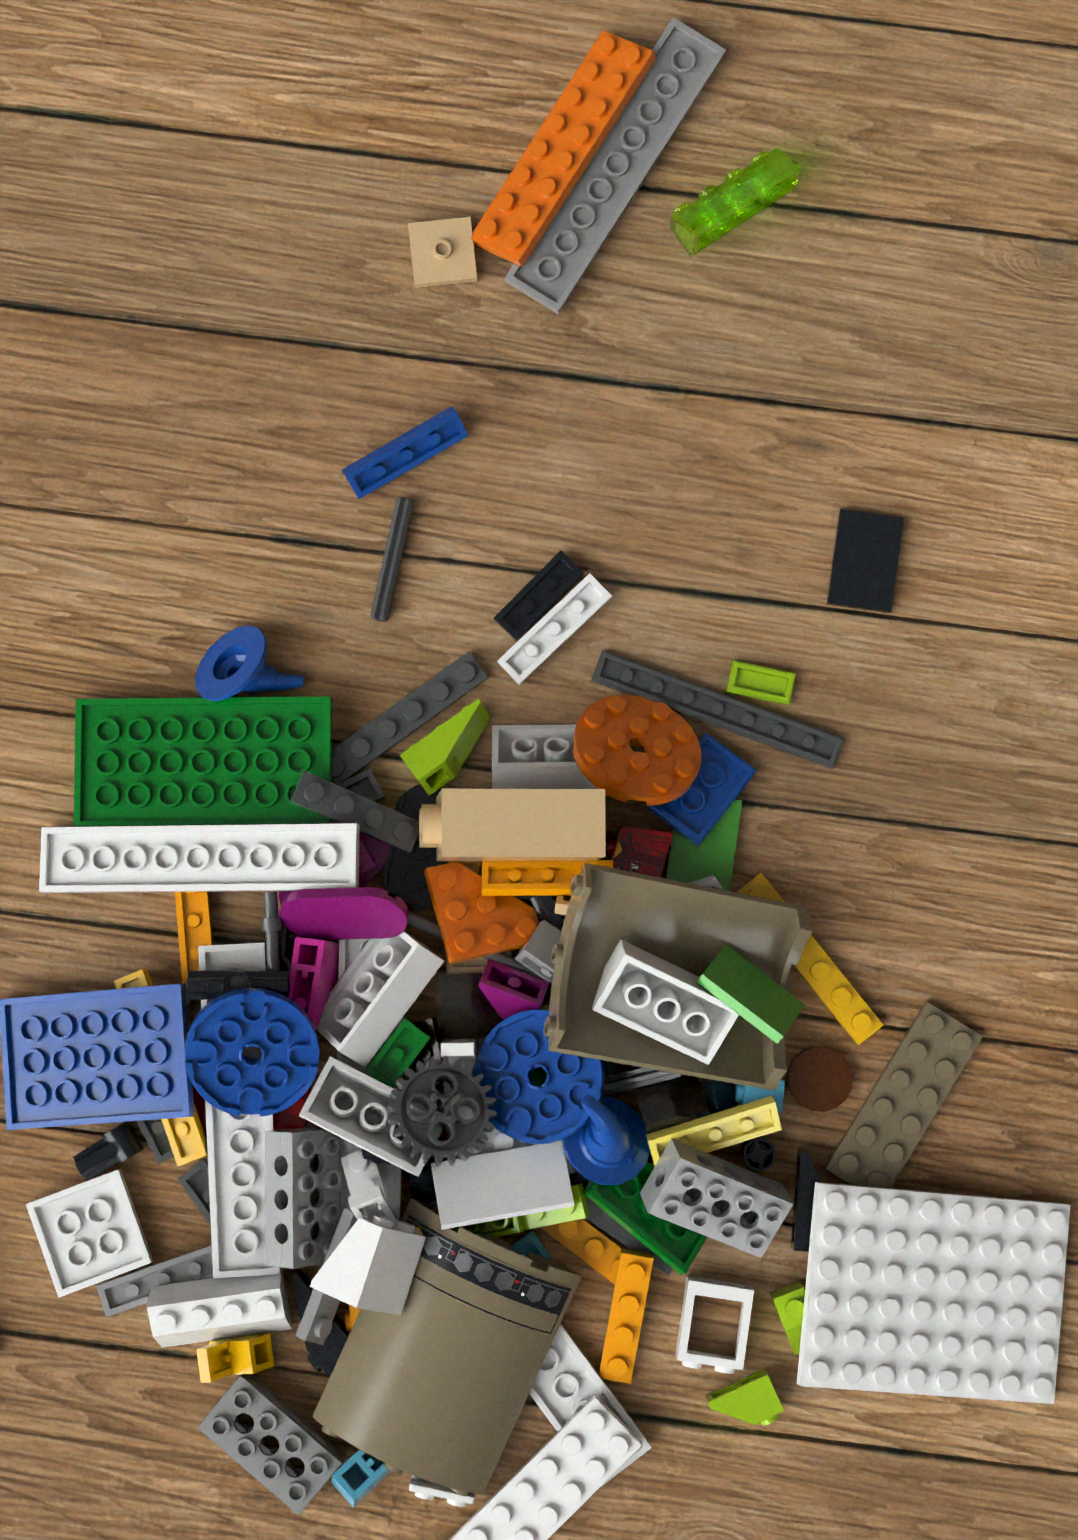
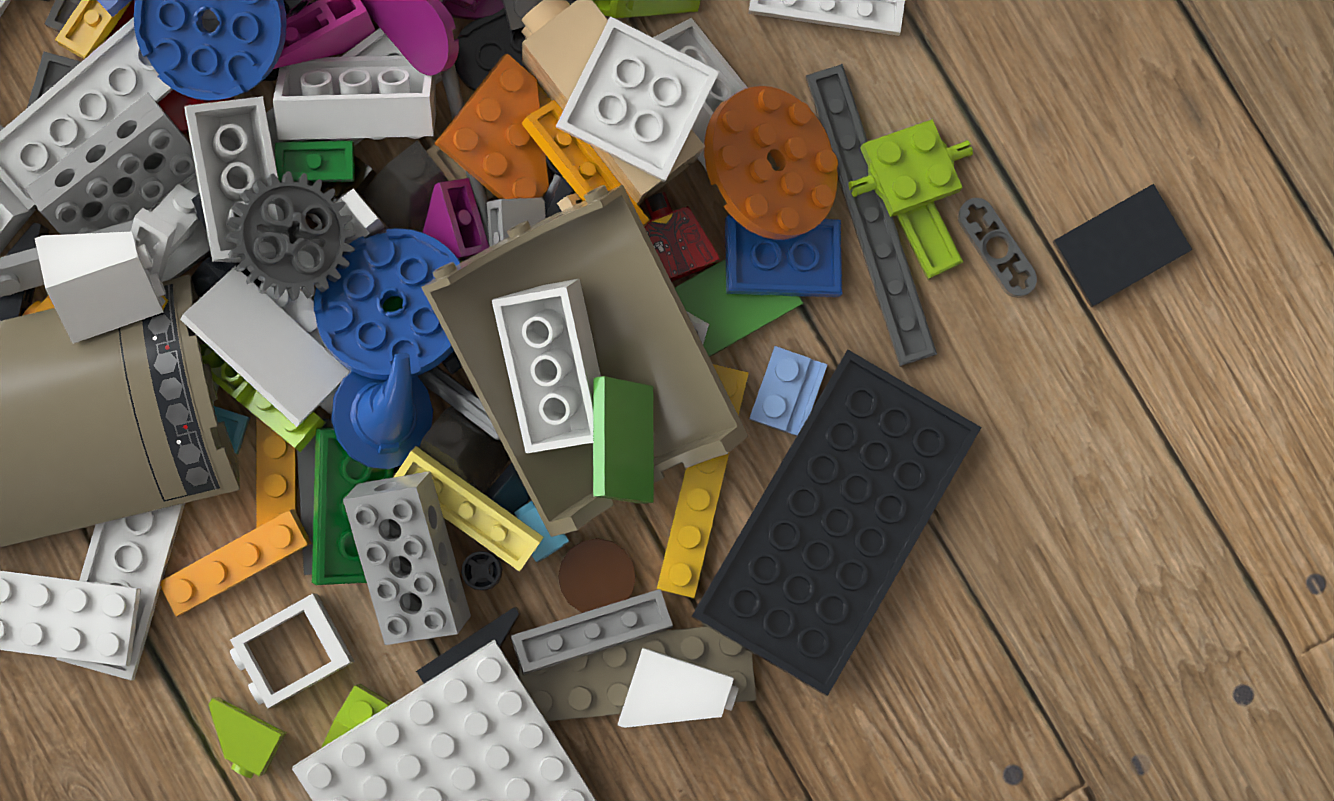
camera: 50 degrees right, 0 degrees up
none -> light grey plate [511,589,673,675]
none -> white plate [556,17,720,182]
none -> white slope [618,648,739,728]
none -> black plate [691,349,982,696]
none -> light blue plate [749,346,828,436]
none -> lime plate [848,119,973,217]
none -> dark grey beam [958,198,1037,298]

